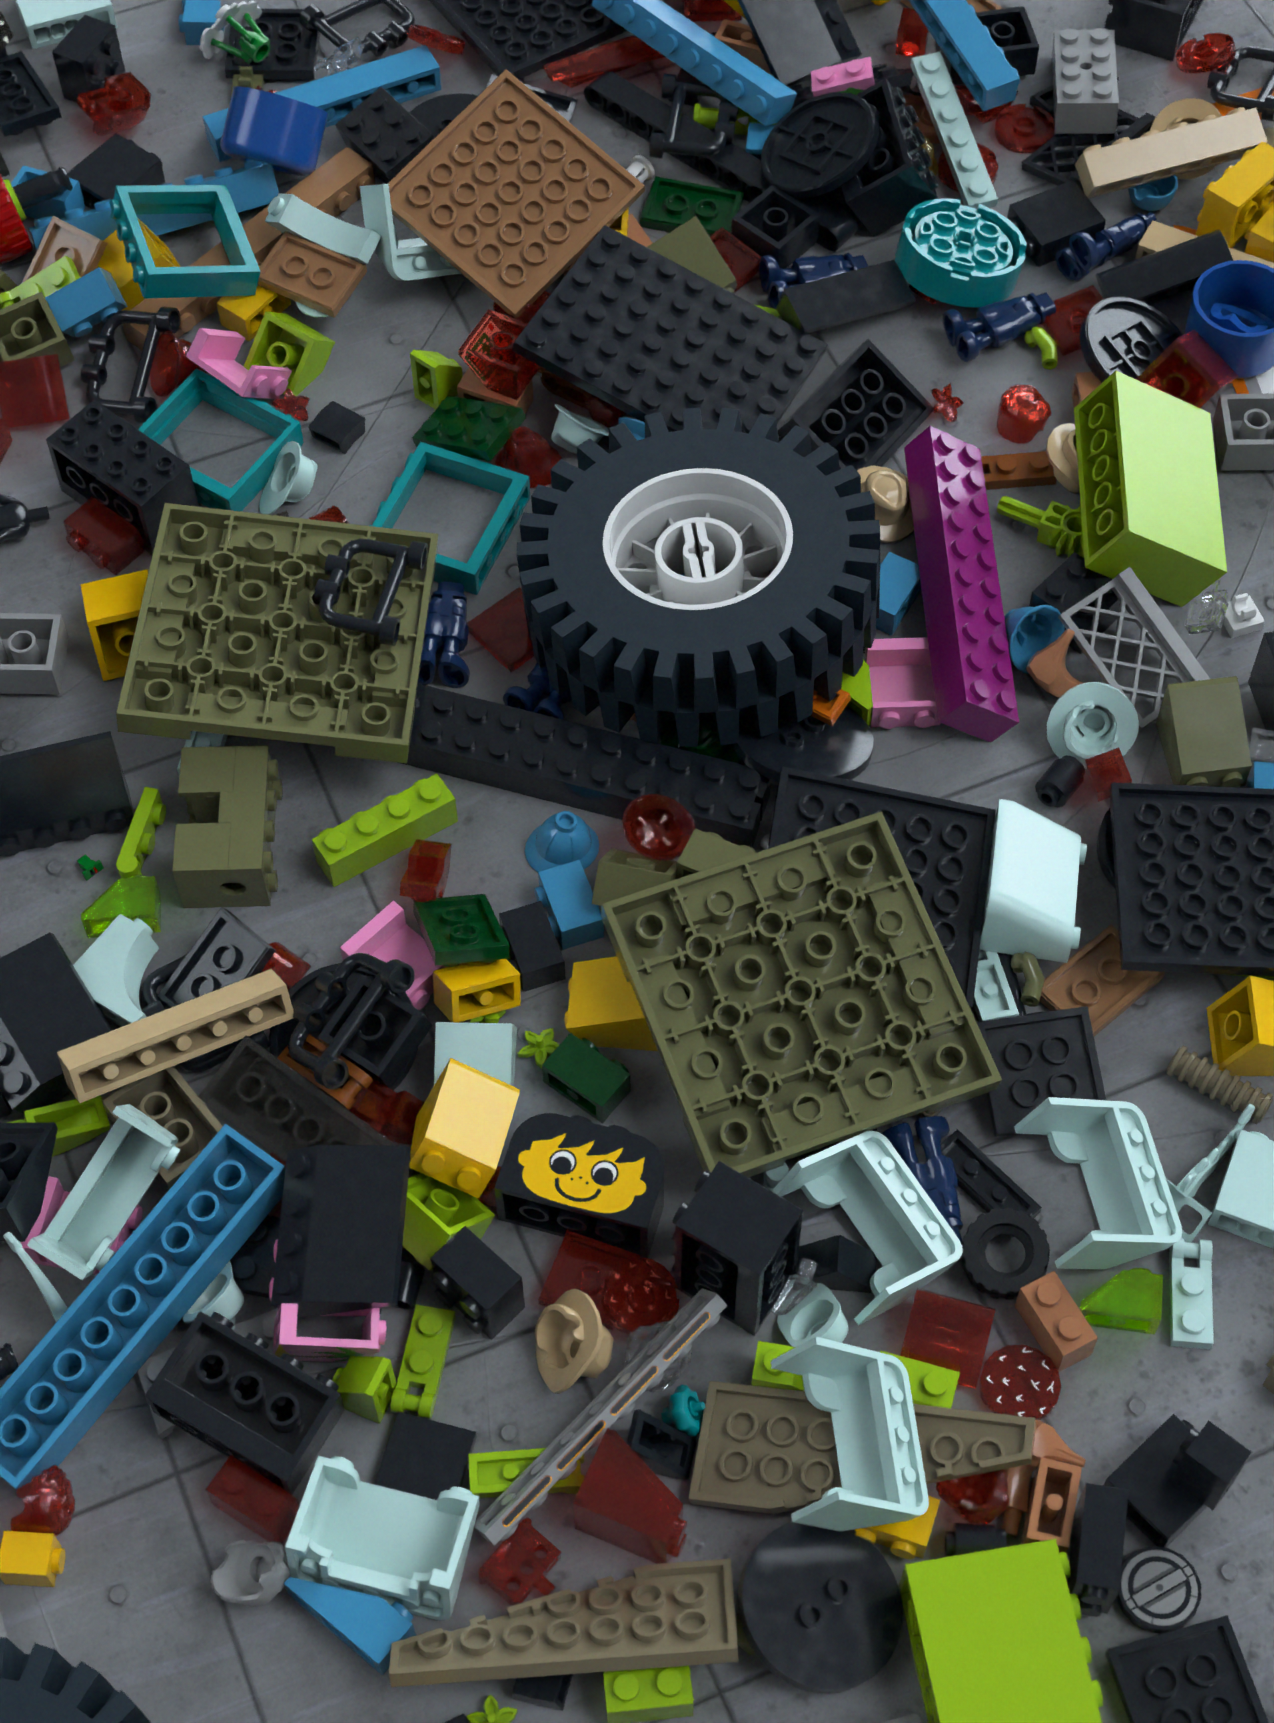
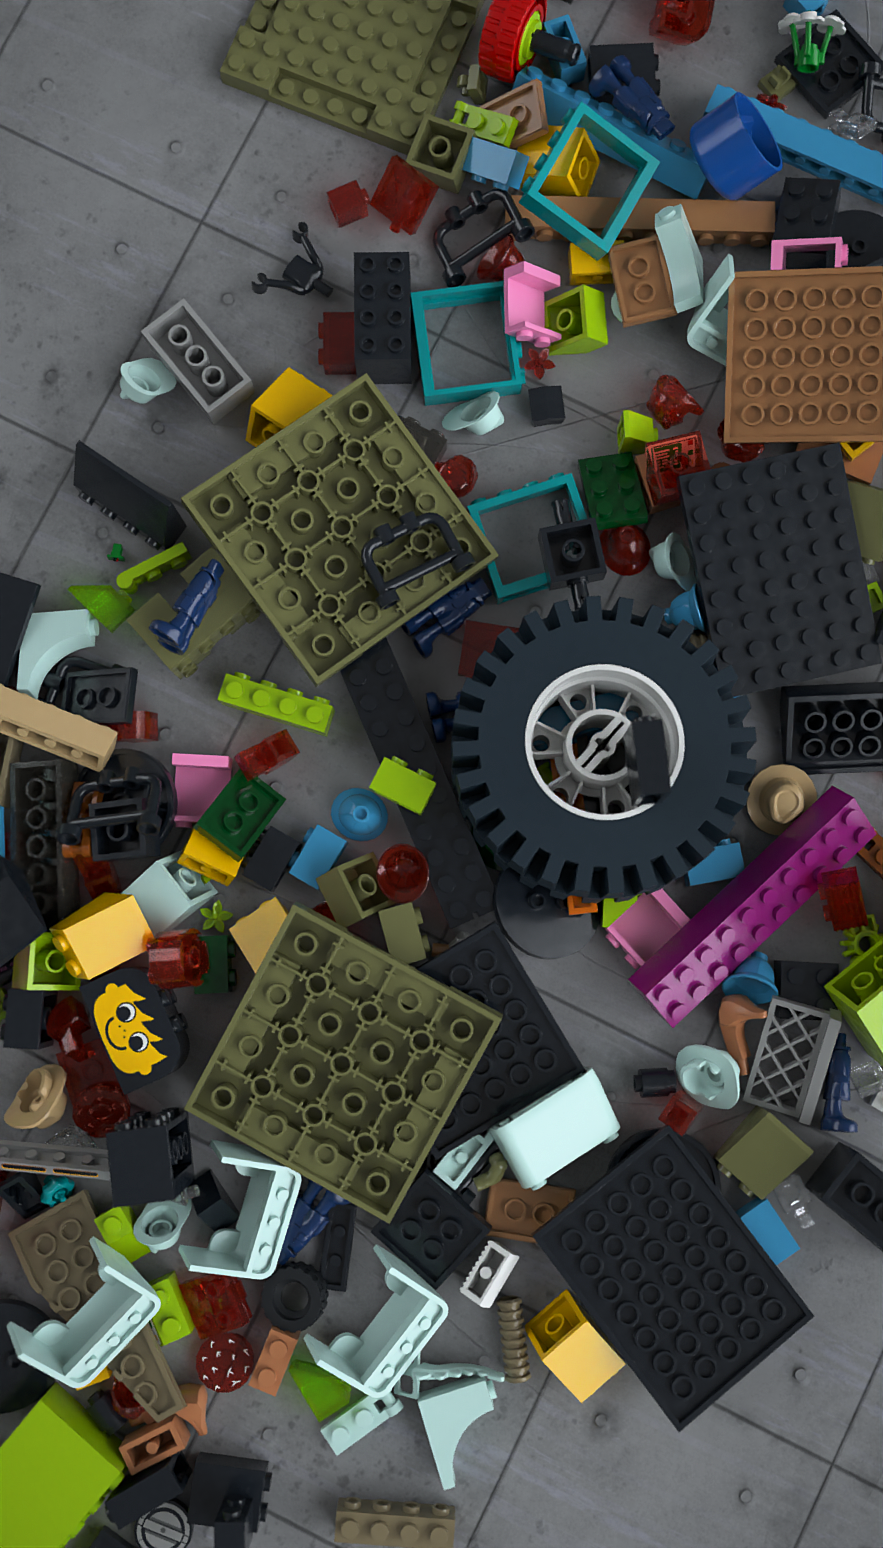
camera: 50 degrees right, 25 degrees up
none -> clear red brick [47,995,91,1063]
none -> clear red brick [146,928,209,989]
none -> dark blue piece [148,559,224,655]
none -> lime brick [369,756,436,816]
none -> white brick [460,1240,520,1308]
none -> black brick [537,498,607,611]
none -> dark blue piece [588,55,675,140]
none -> black brick [623,716,672,806]
none -> clear red helmet [646,375,705,430]
none -> bright pink panel [771,237,848,270]
none -> clear red brick [817,866,868,932]
none -> dark blue piece [820,1033,858,1133]

